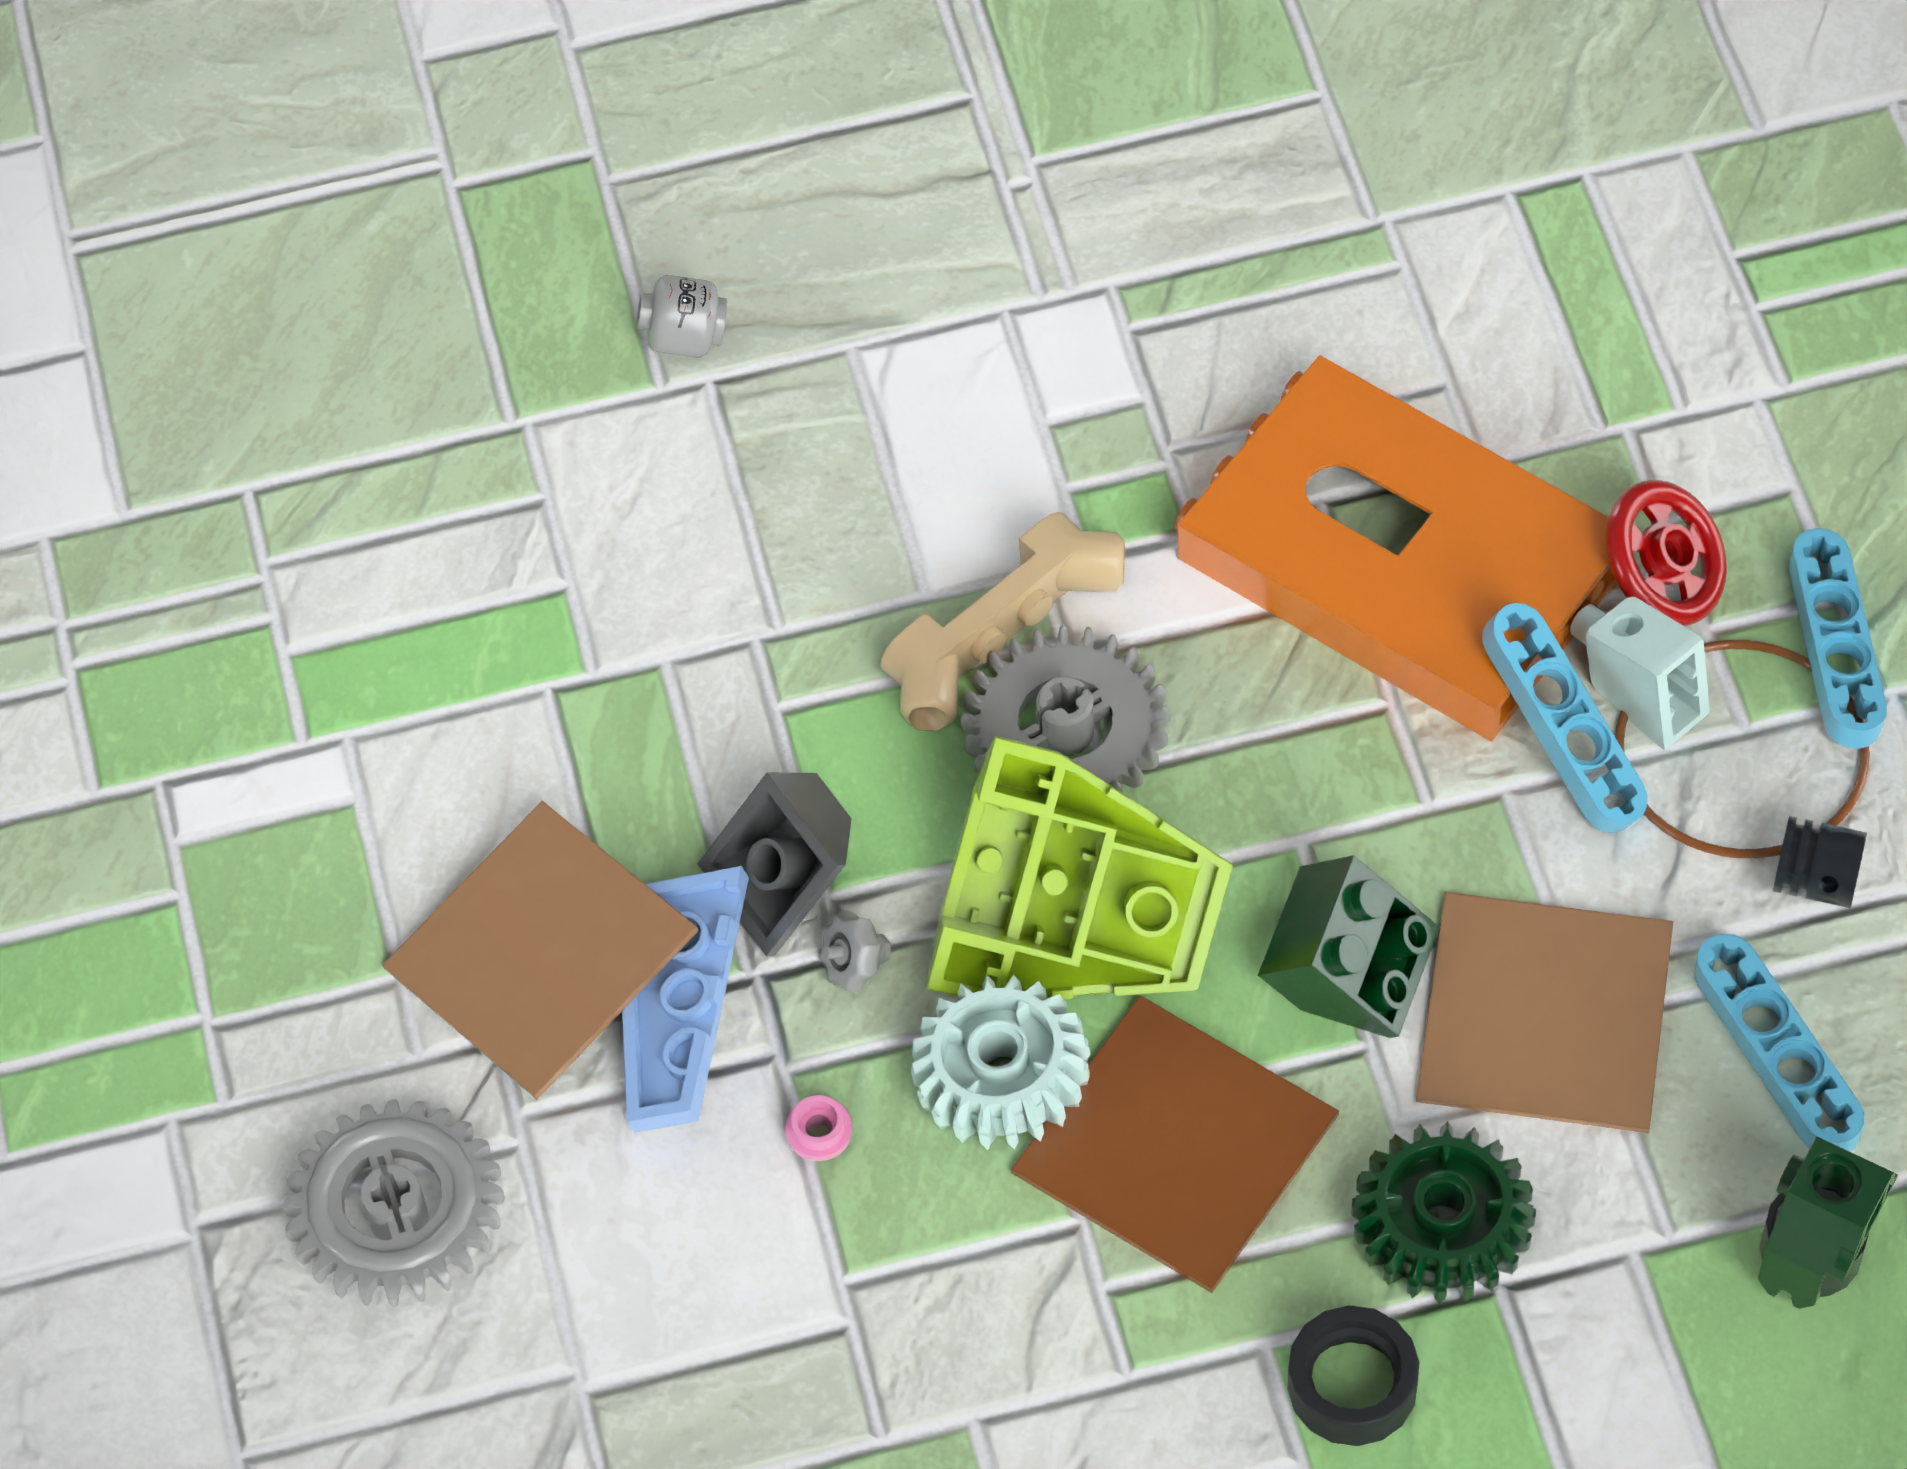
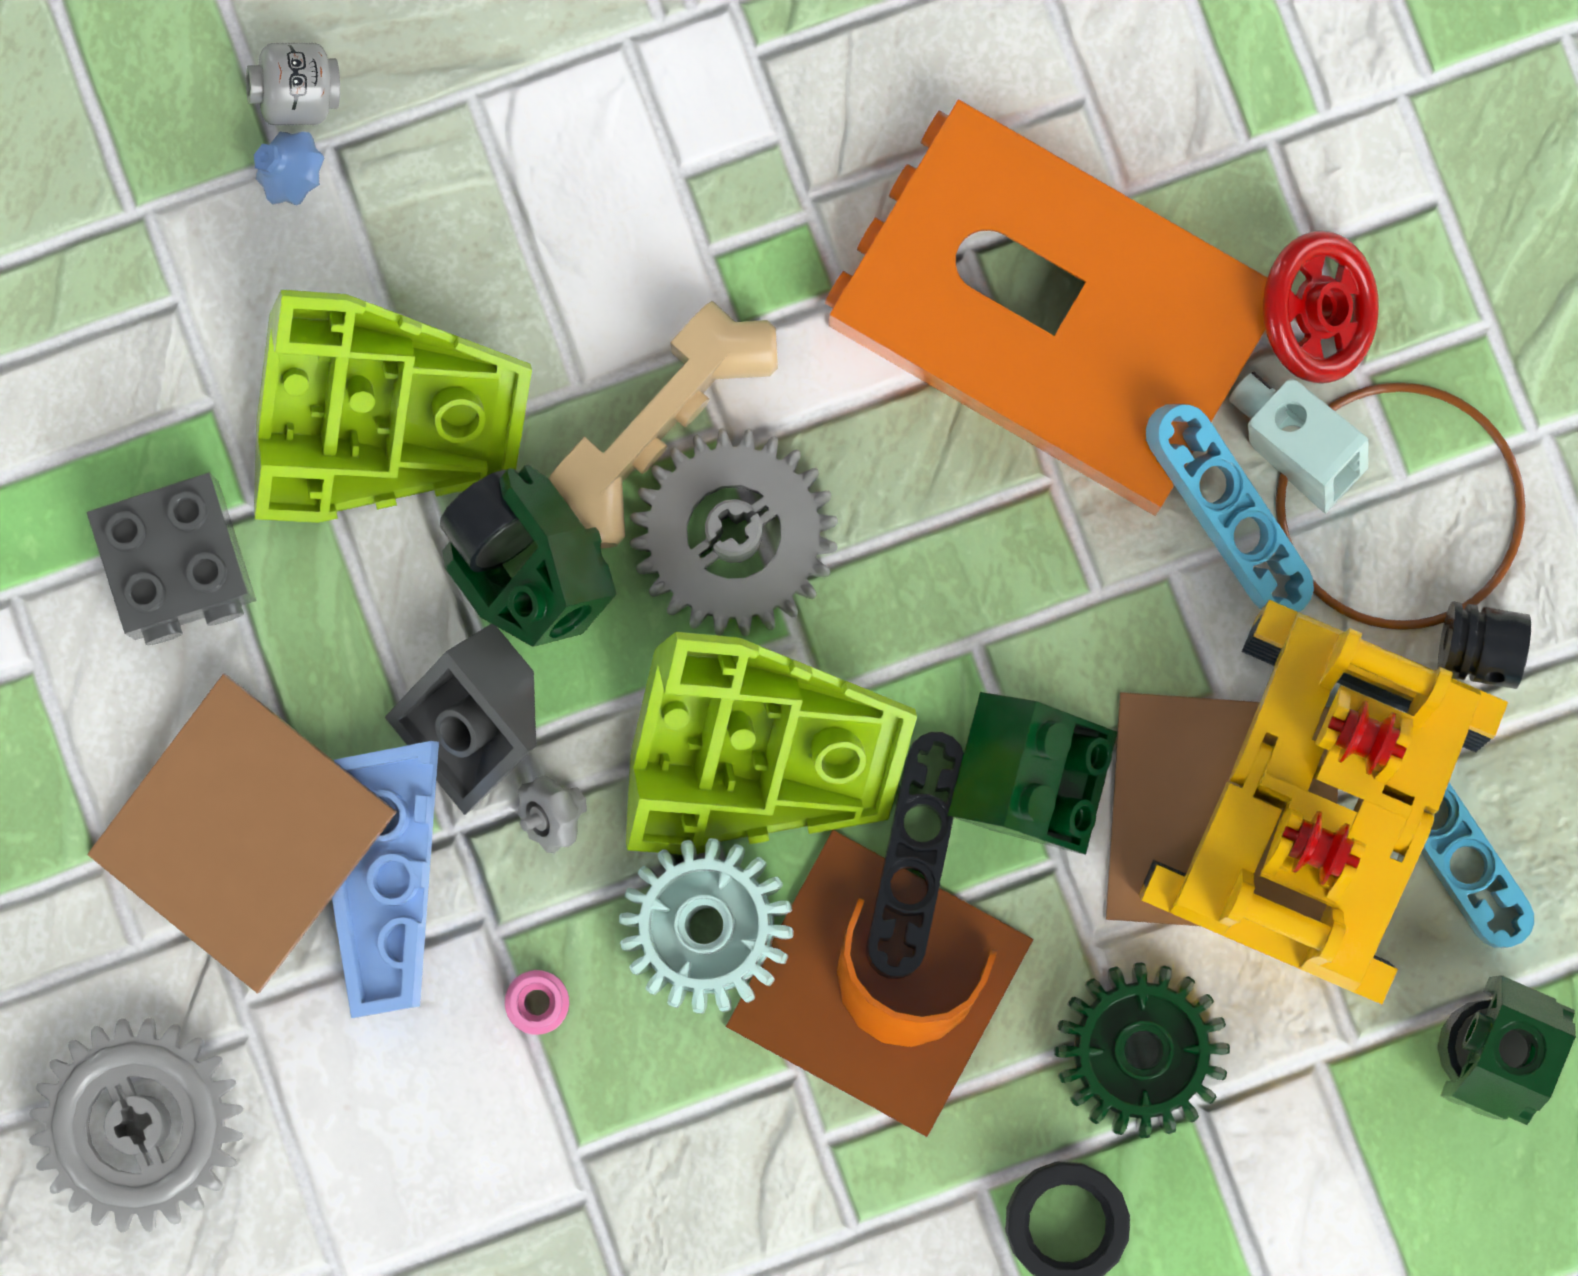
camera: 10 degrees left, 25 degrees up
medium azure beam [1789,528,1887,749] -> none
none -> dark grey brick [87,472,256,645]
none -> medium blue piece [254,131,325,205]
none -> lime wedge [254,289,532,523]
none -> dark green piece [440,465,616,647]
none -> orange piece [837,898,997,1047]
none -> black beam [866,732,964,979]
none -> yellow container [1138,600,1508,1005]

